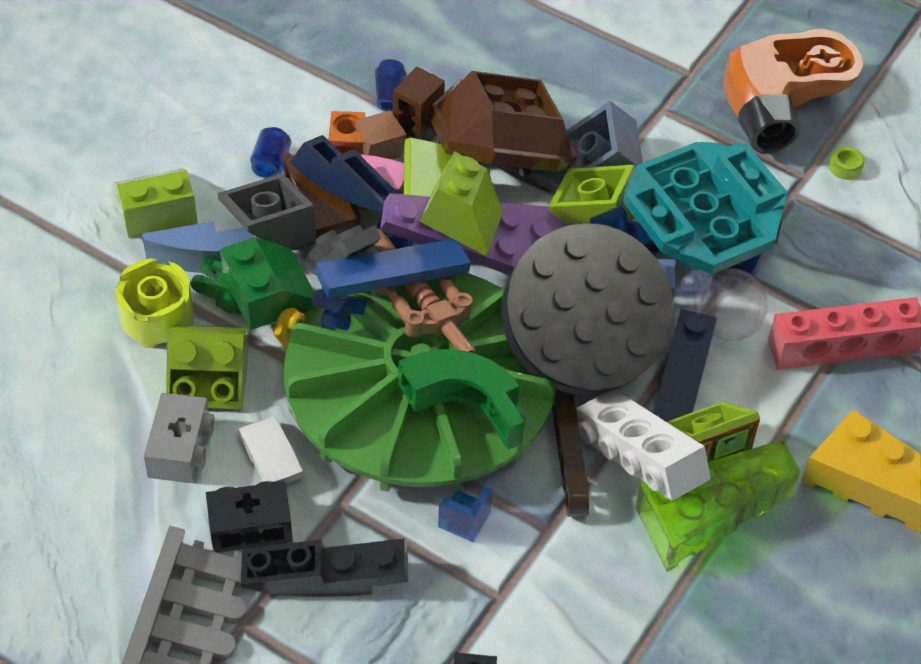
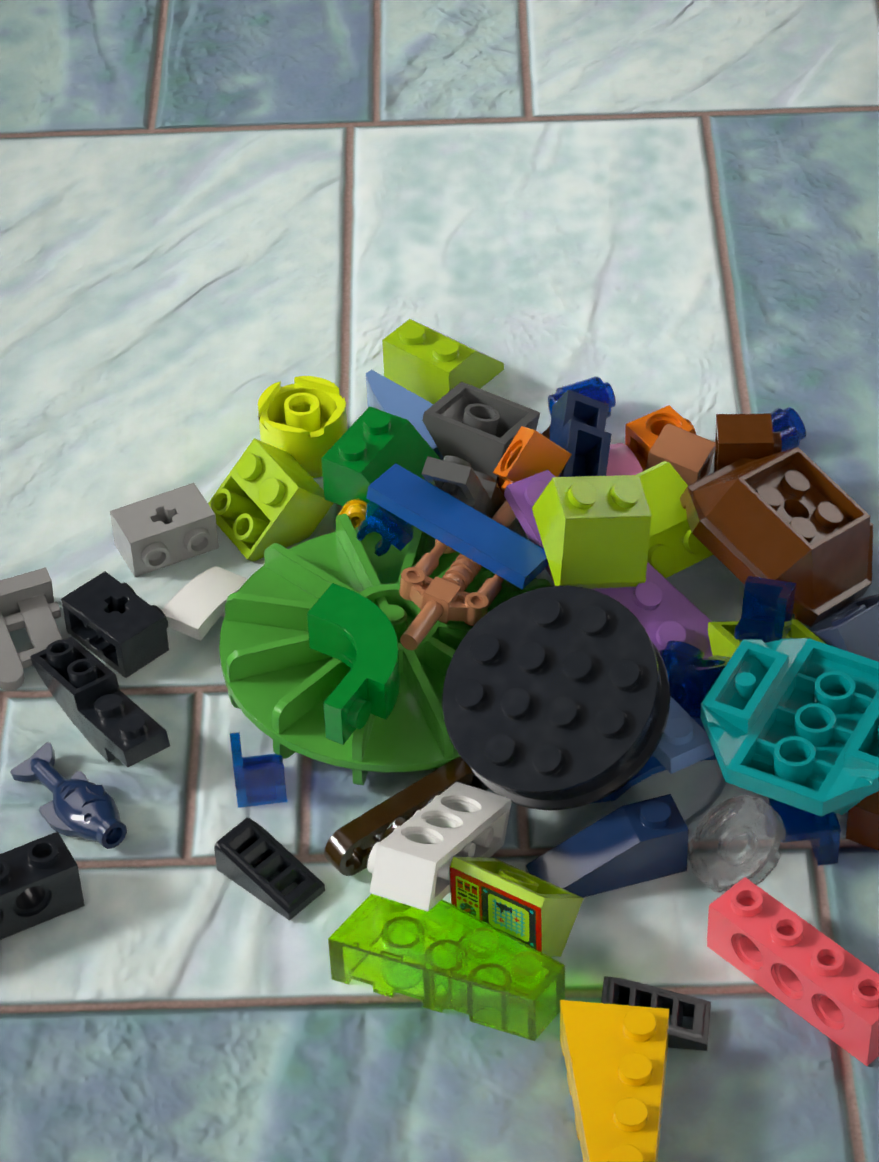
camera: 60 degrees right, 10 degrees down
none -> dark blue animal [10,742,127,849]
none -> black slope [214,818,325,921]
none -> orange brick [493,426,572,490]
none -> black slope [601,976,711,1051]
none -> clear blue panel [734,576,796,643]

